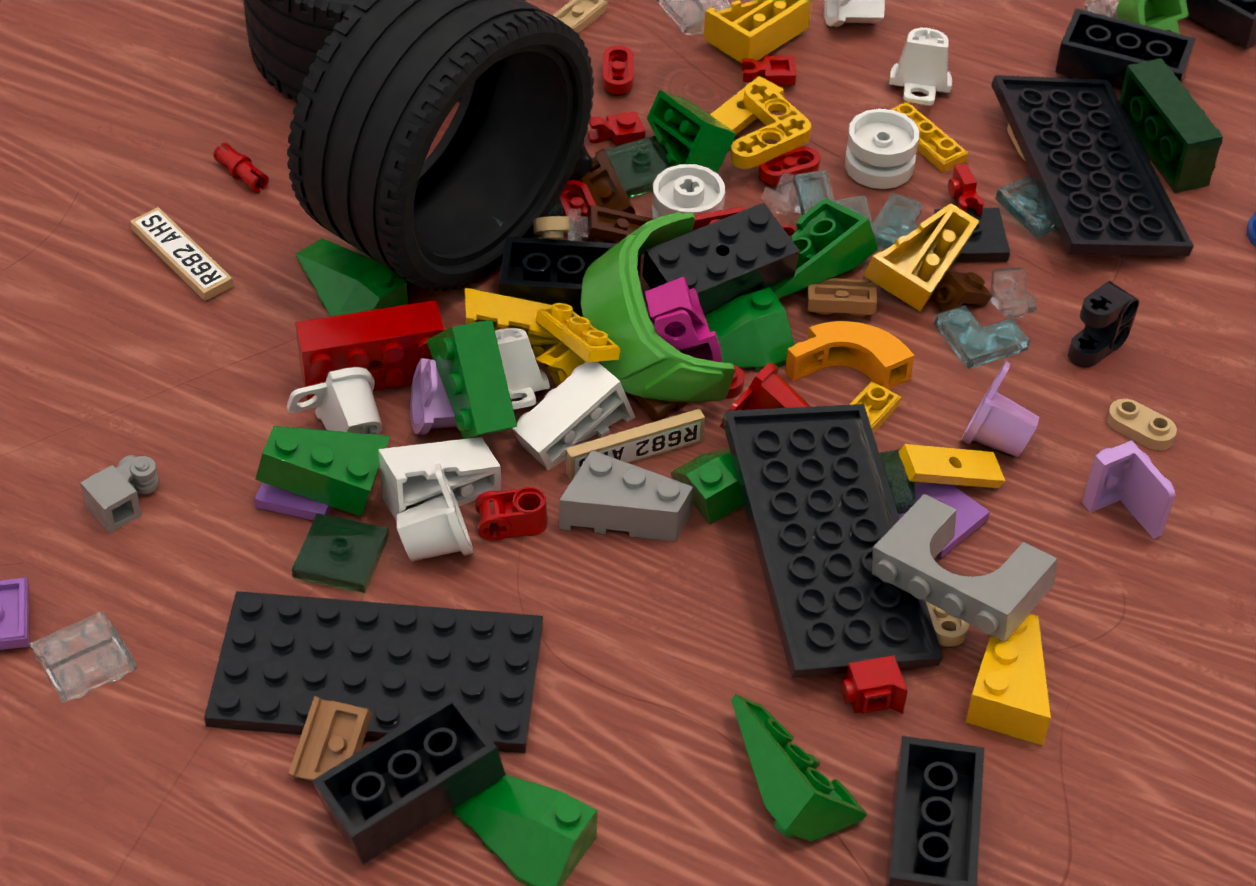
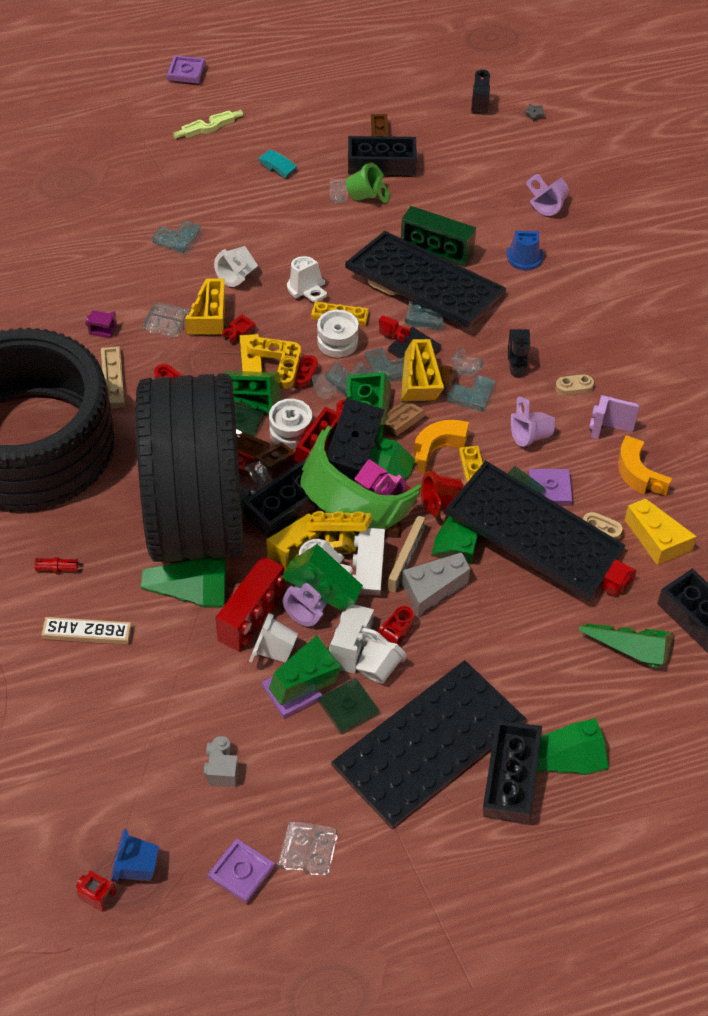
camera: 45 degrees left, 5 degrees up
medium nougat plate [288,696,373,783] -> none
tan plate [533,216,570,240] -> none
light grey arch [872,494,1057,642] -> none
yellow tile [898,444,1005,488] -> none
black brick [1055,8,1196,89] -> none
none -> light orange arch [618,435,672,496]

